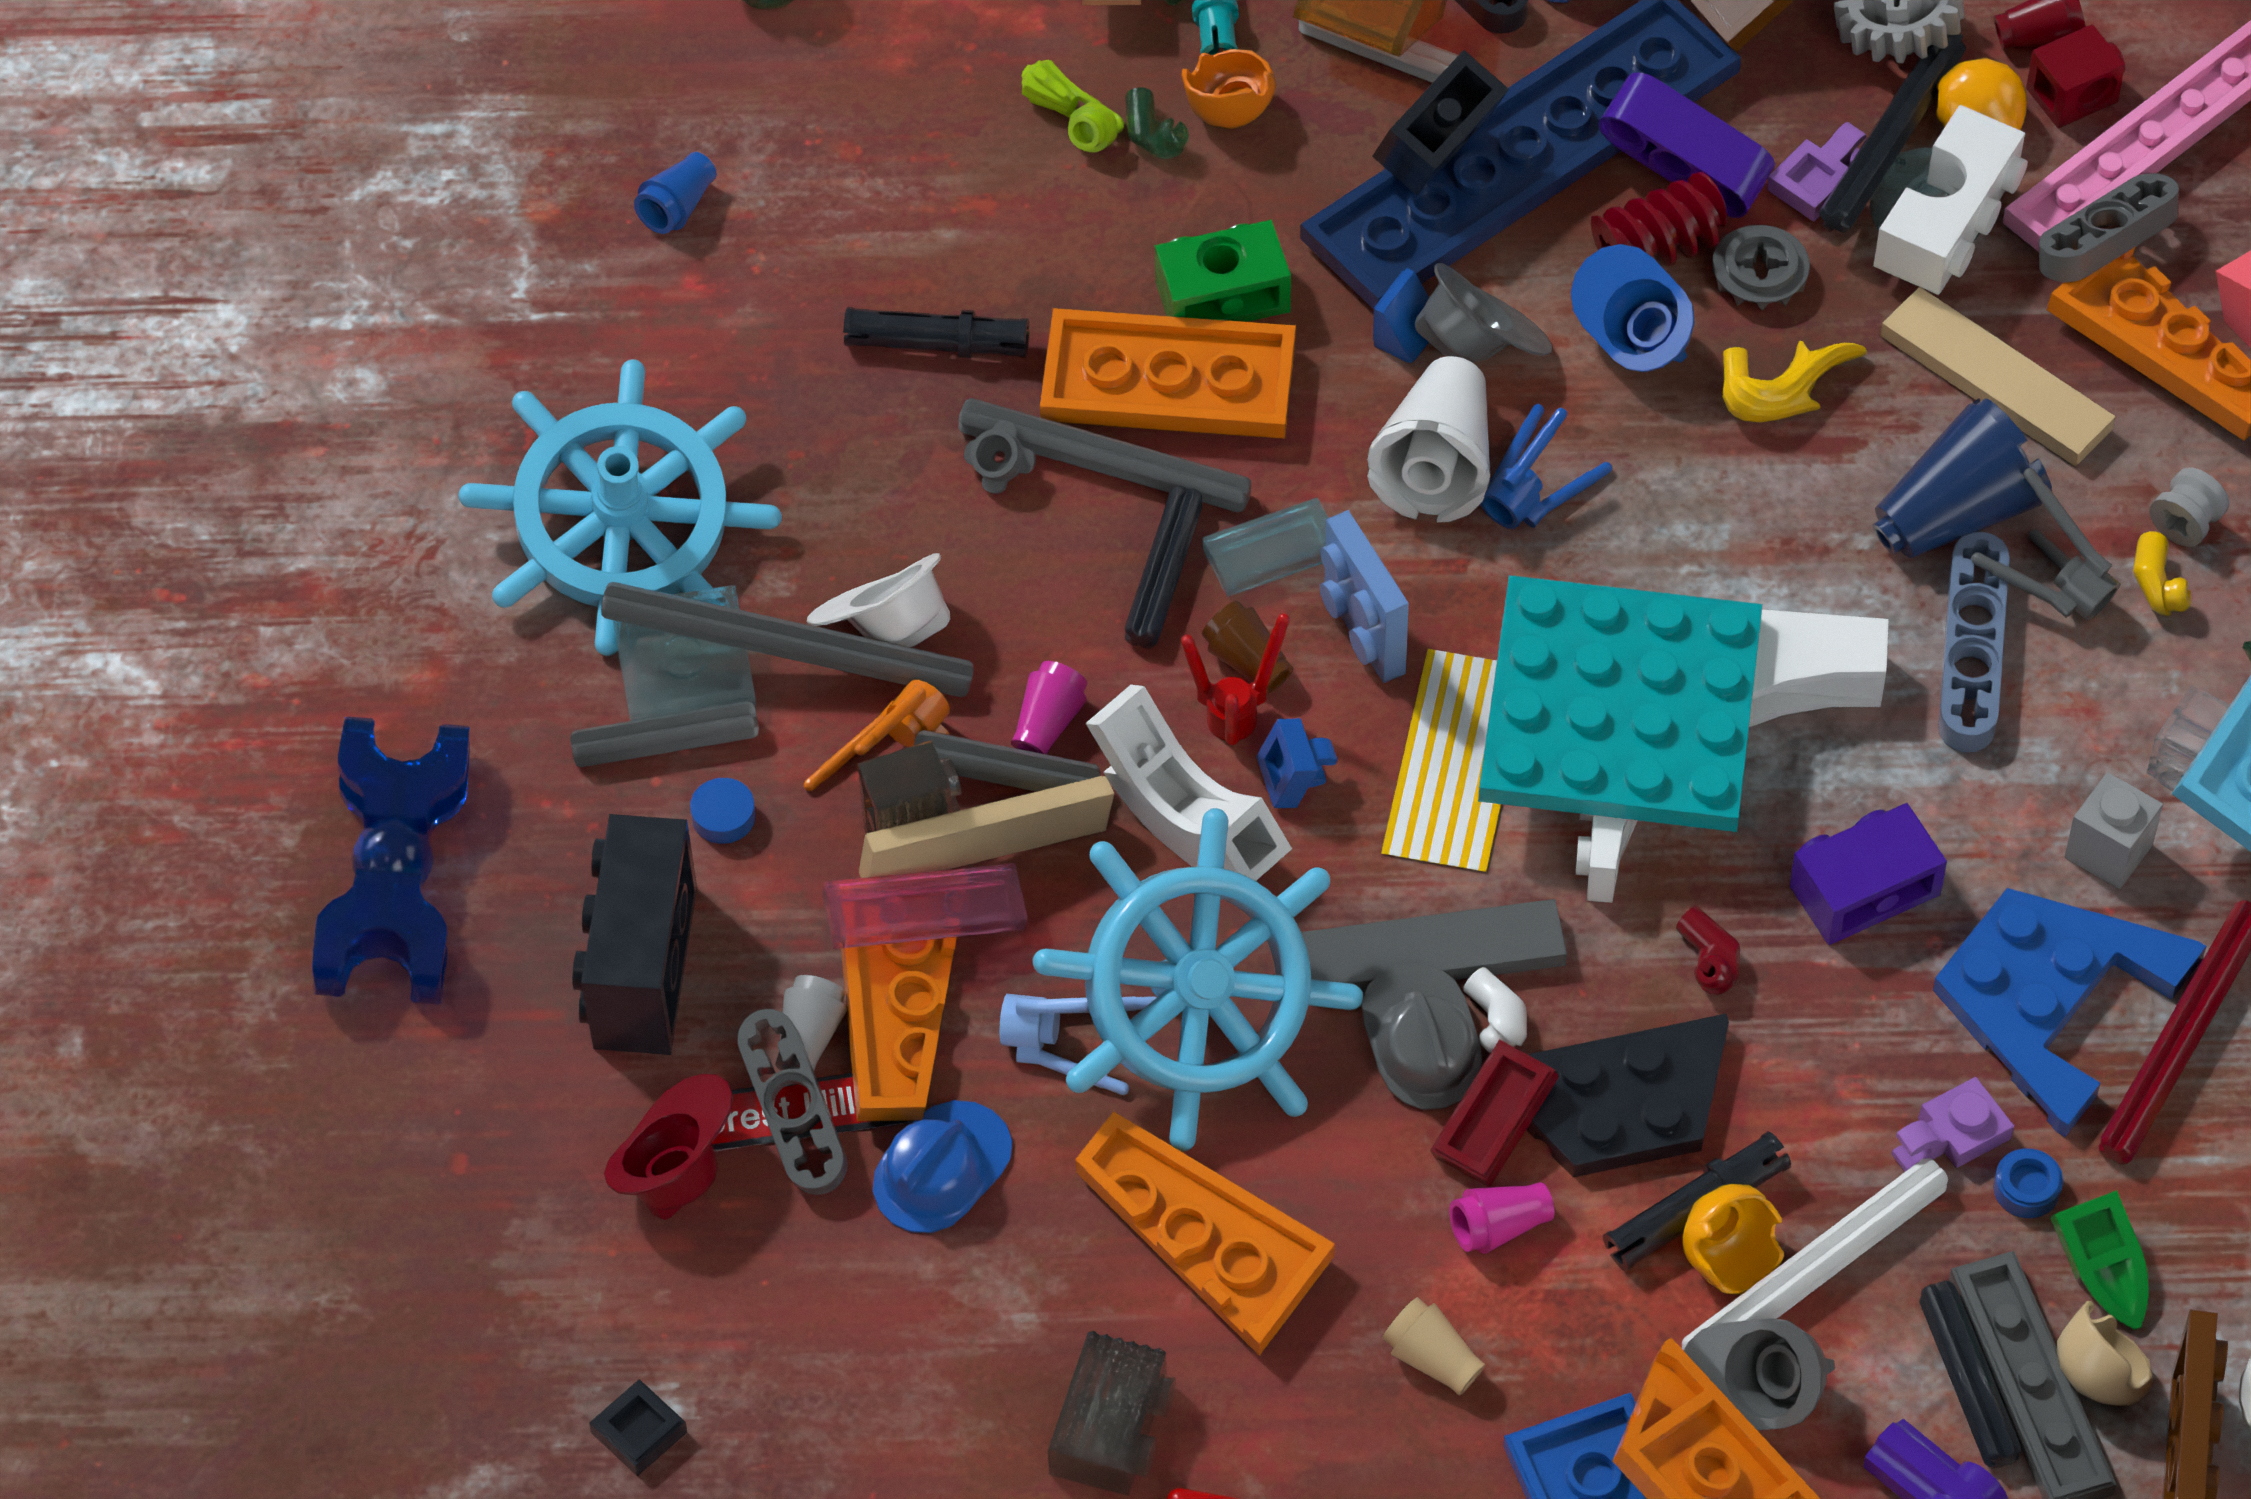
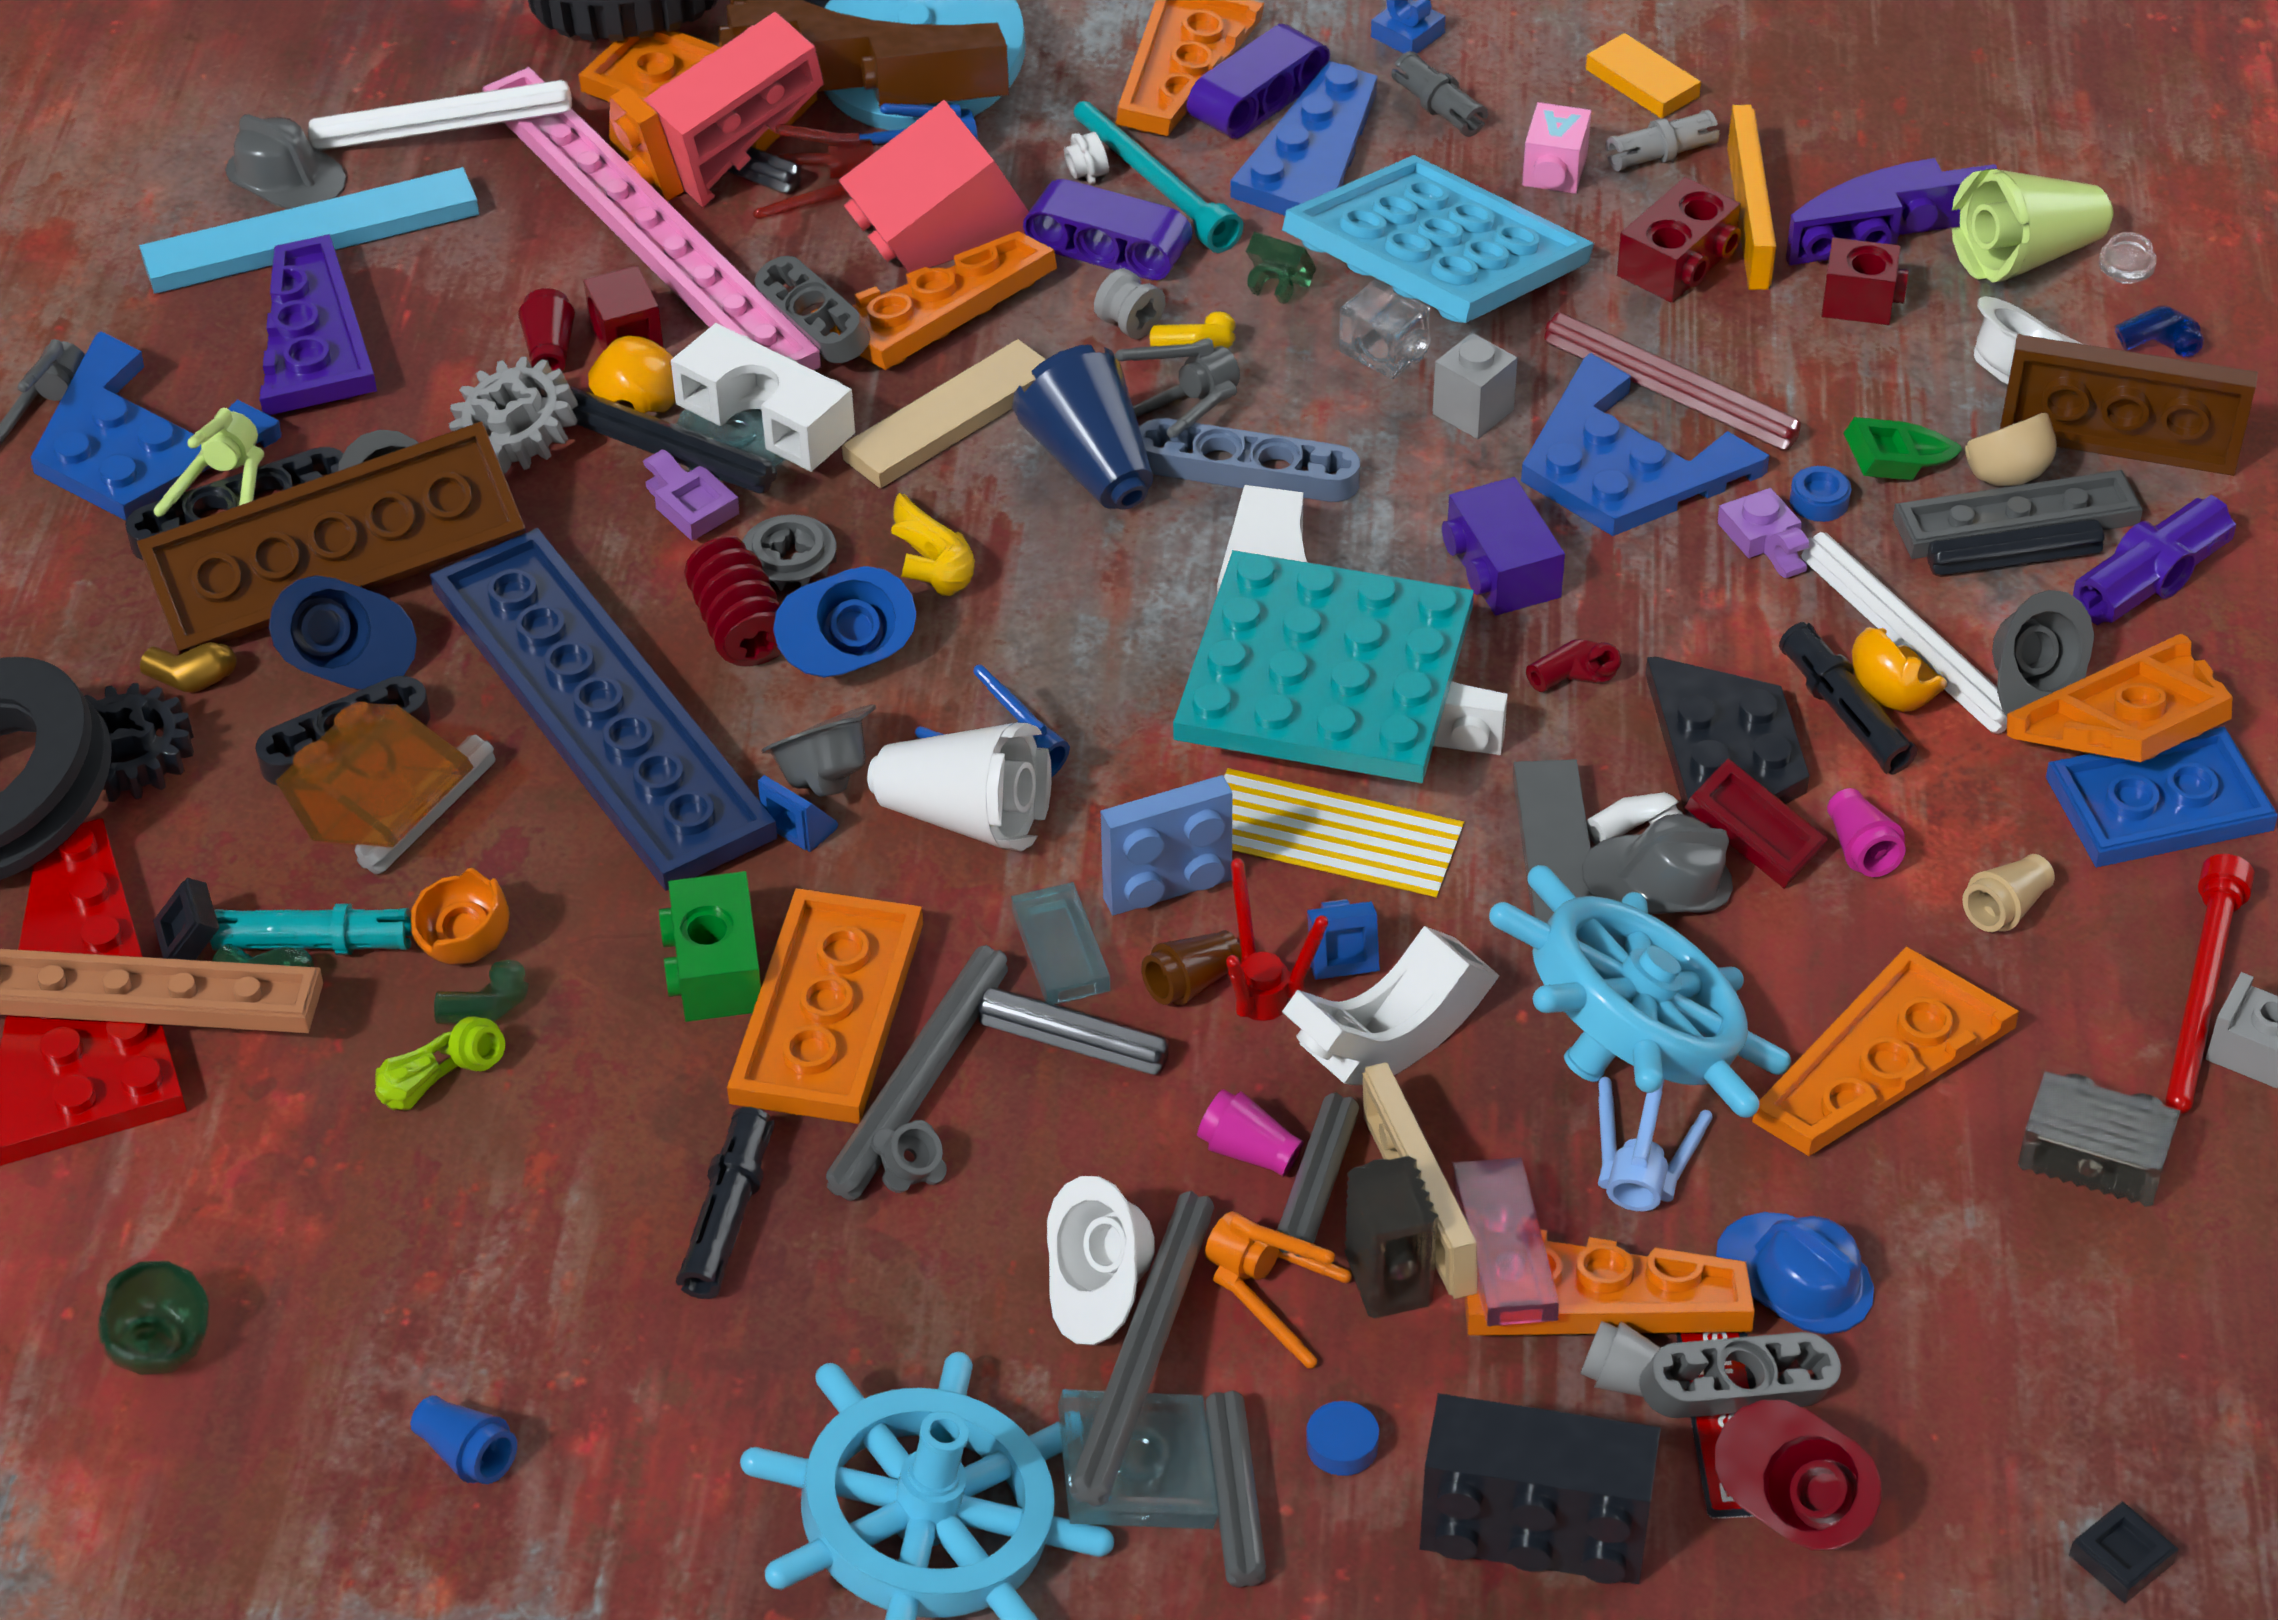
camera: 85 degrees left, 10 degrees down
black brick [1372,50,1509,196] -> none
dark purple beam [1598,72,1776,218] -> none

